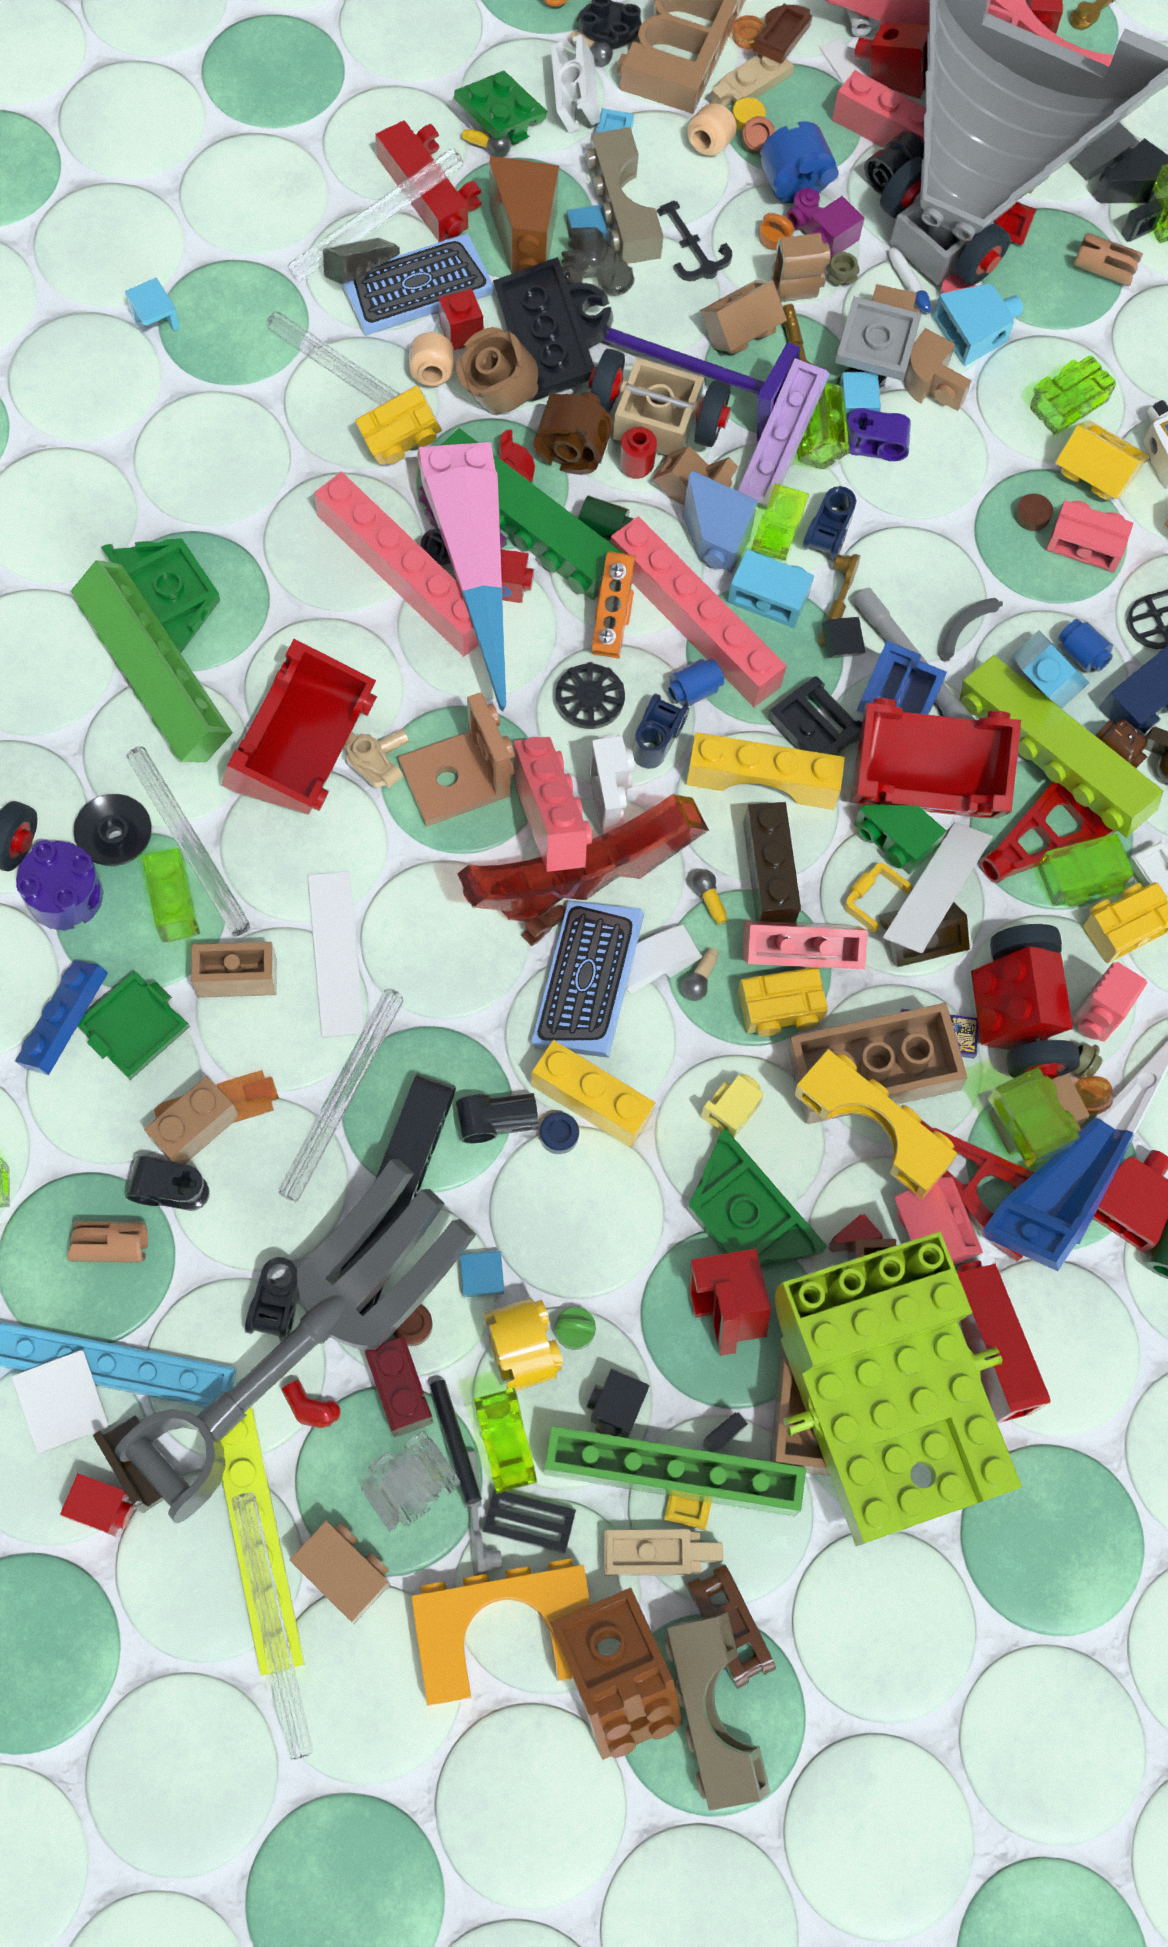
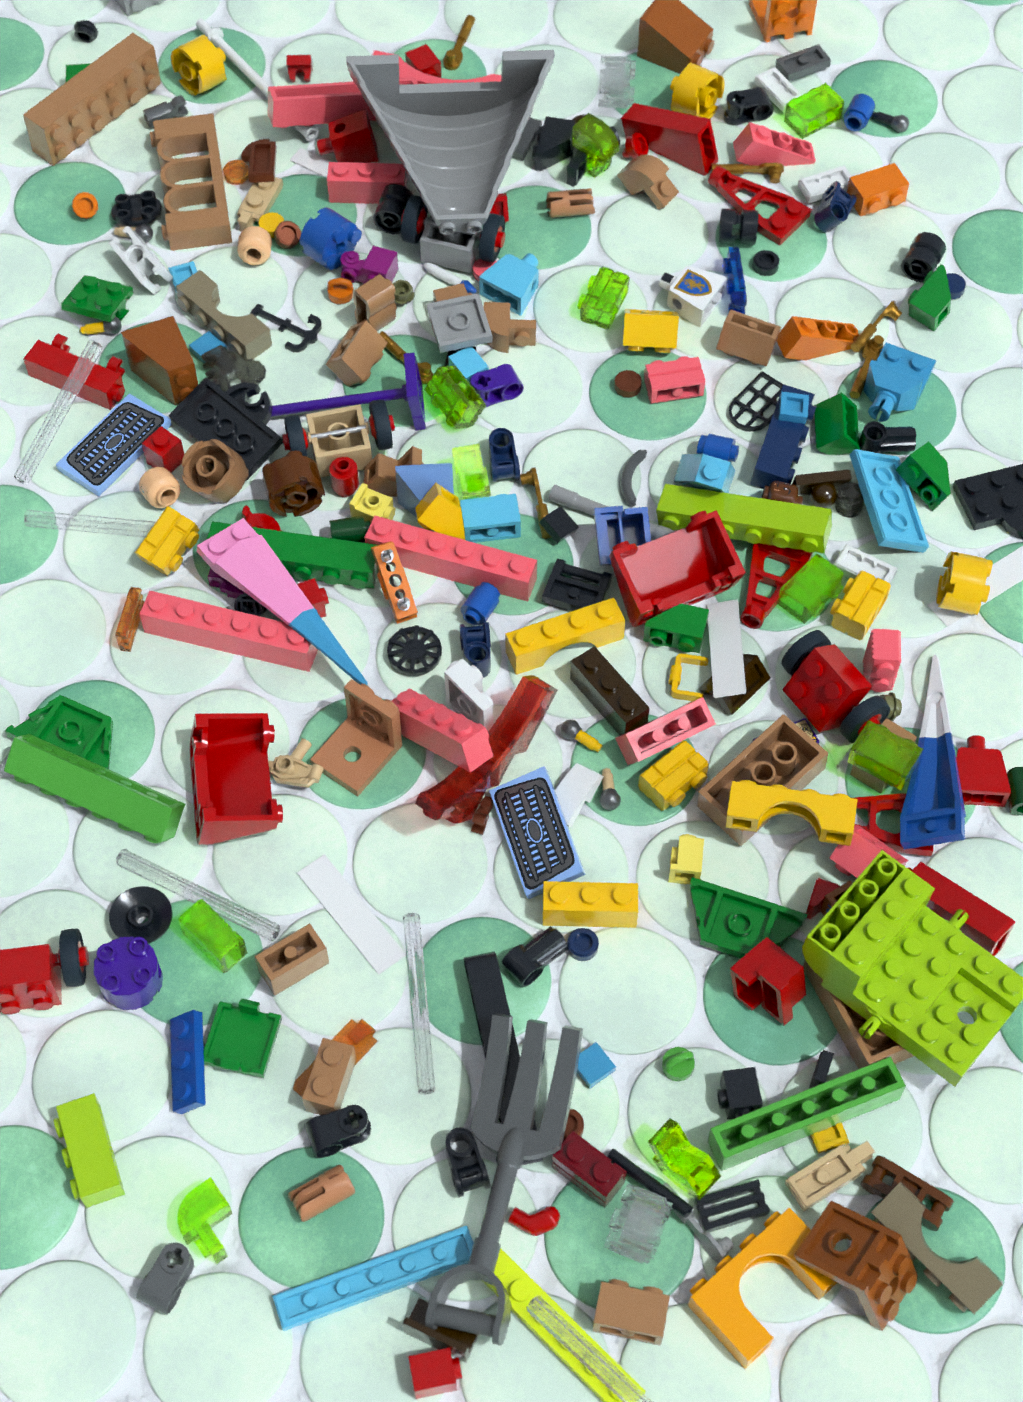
camera: 25 degrees left, 10 degrees down
white sticker [12,1350,108,1453] -> none
clear smoke slope [323,237,400,285] -> none
yellow brick [483,1297,563,1394] -> none
lavender plate [738,358,830,509] -> none
clear orange tile [1074,1076,1114,1115] -> none
none -> clear orange tile [115,587,145,652]
none -> light yellow brick [349,483,396,524]
none -> yellow slope [415,483,465,540]

